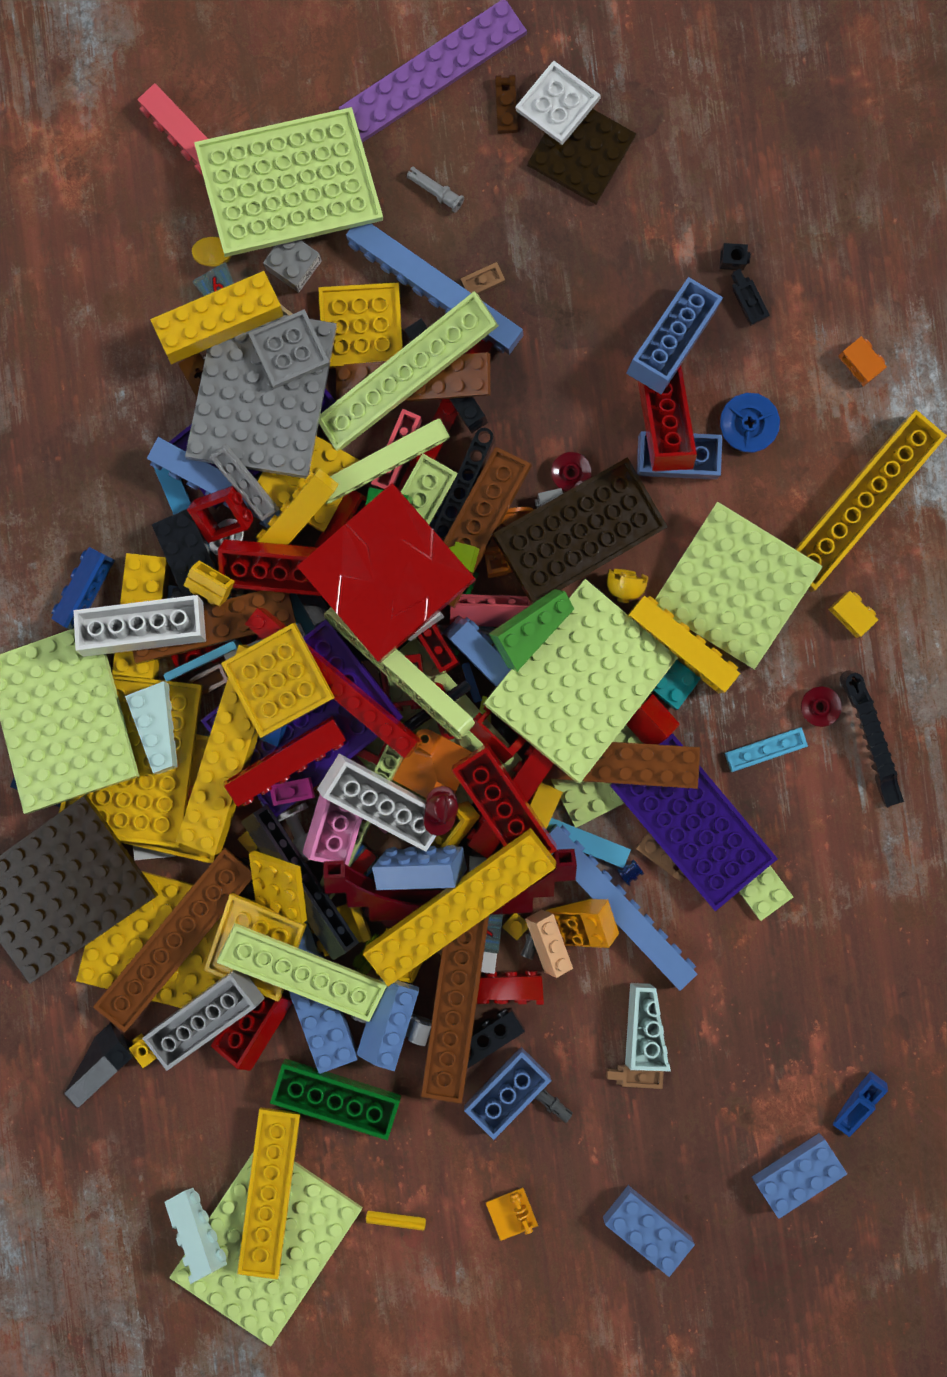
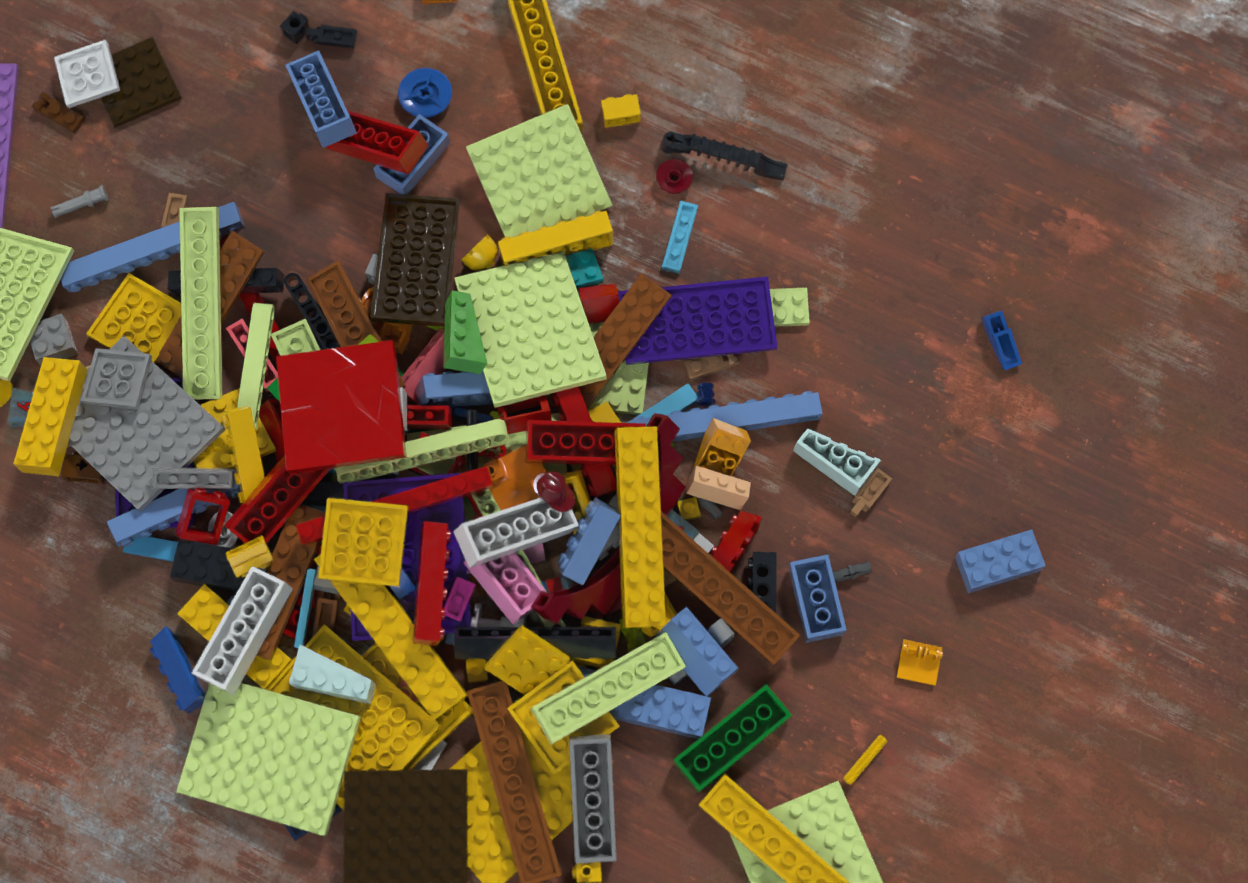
camera: 55 degrees left, 15 degrees down
red slope [211,993,293,1071] -> none
dark red dish [551,452,591,492] -> none
medium blue brick [752,1133,847,1219] -> none

